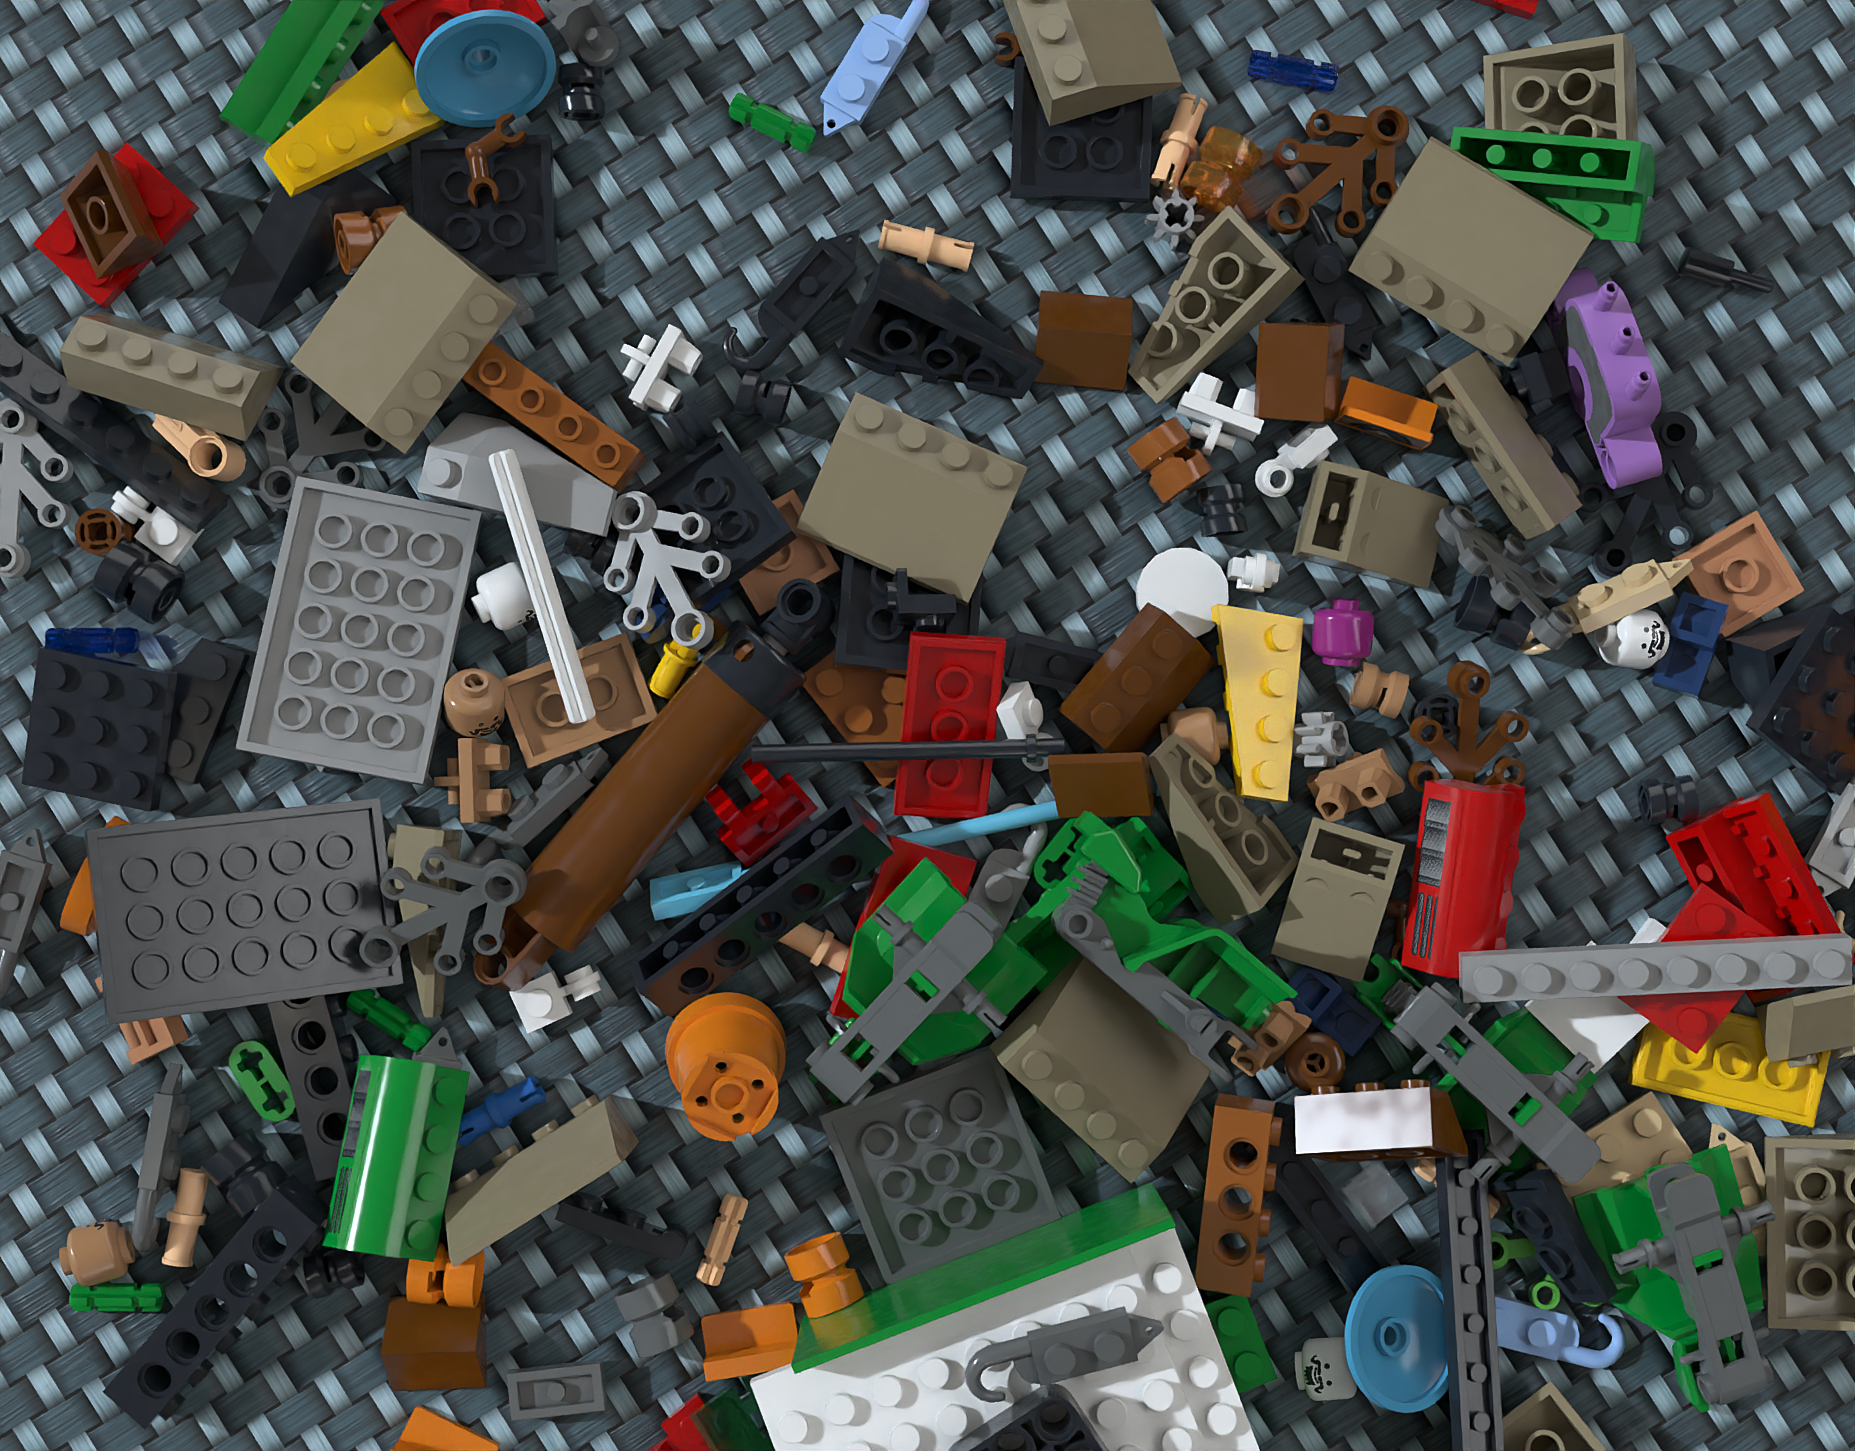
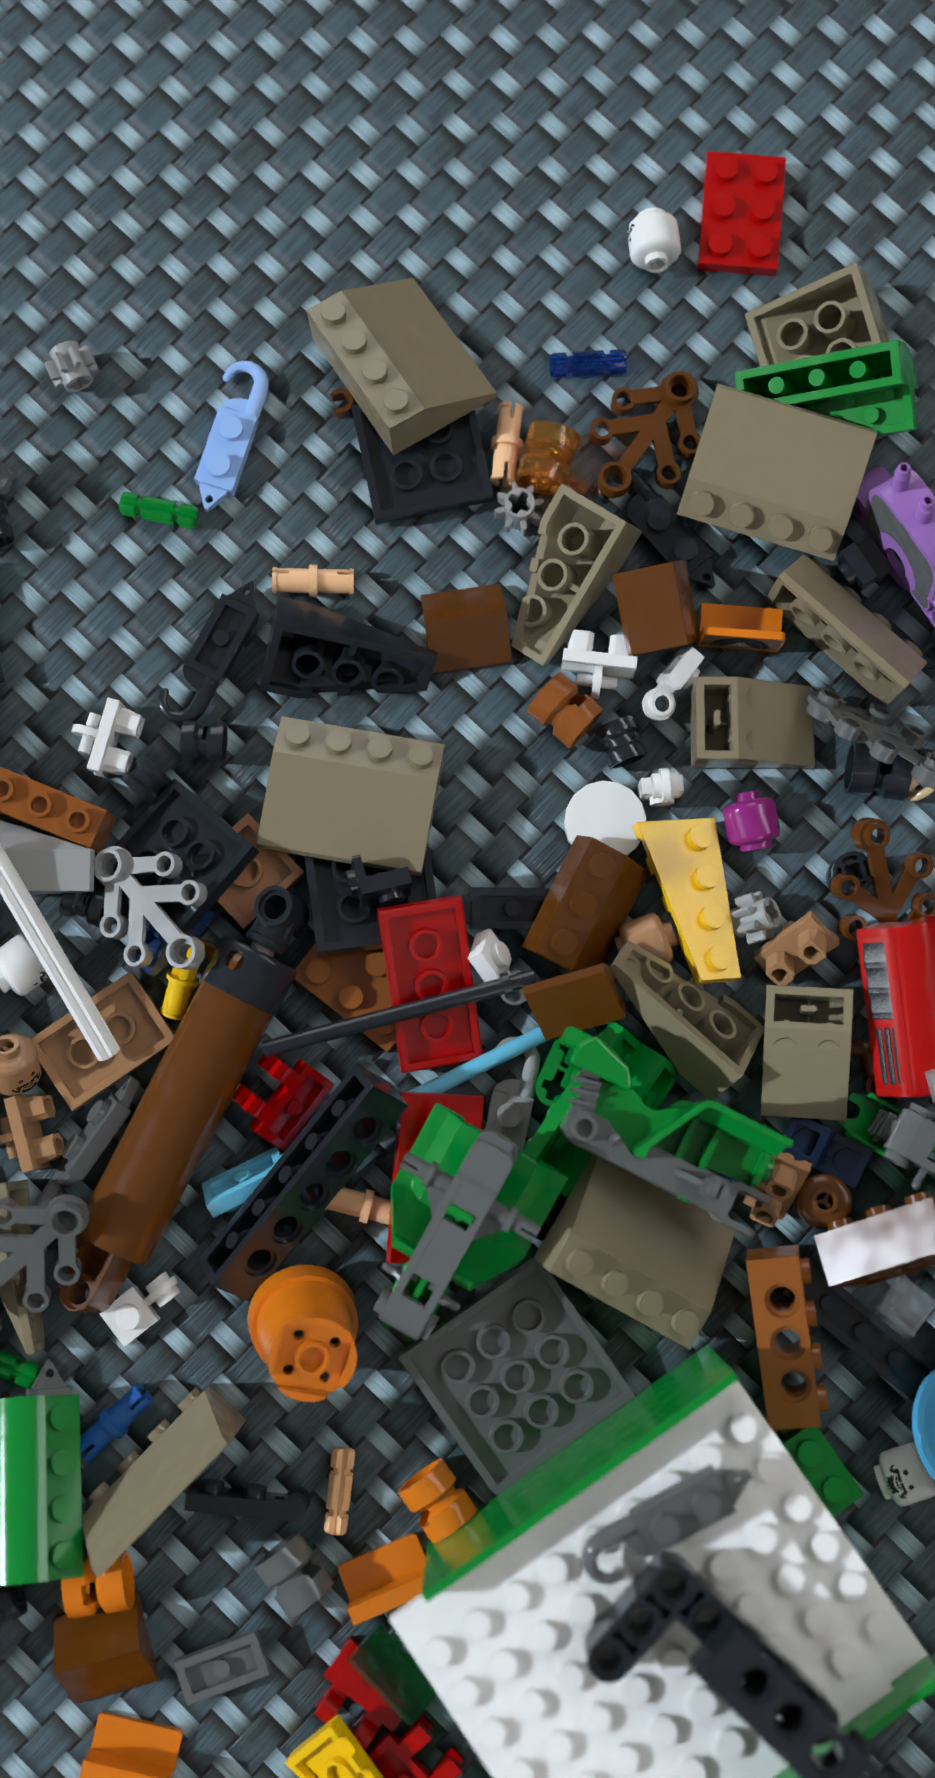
camera: 10 degrees left, 5 degrees down
medium nougat wheel [1349,661,1409,719] -> none

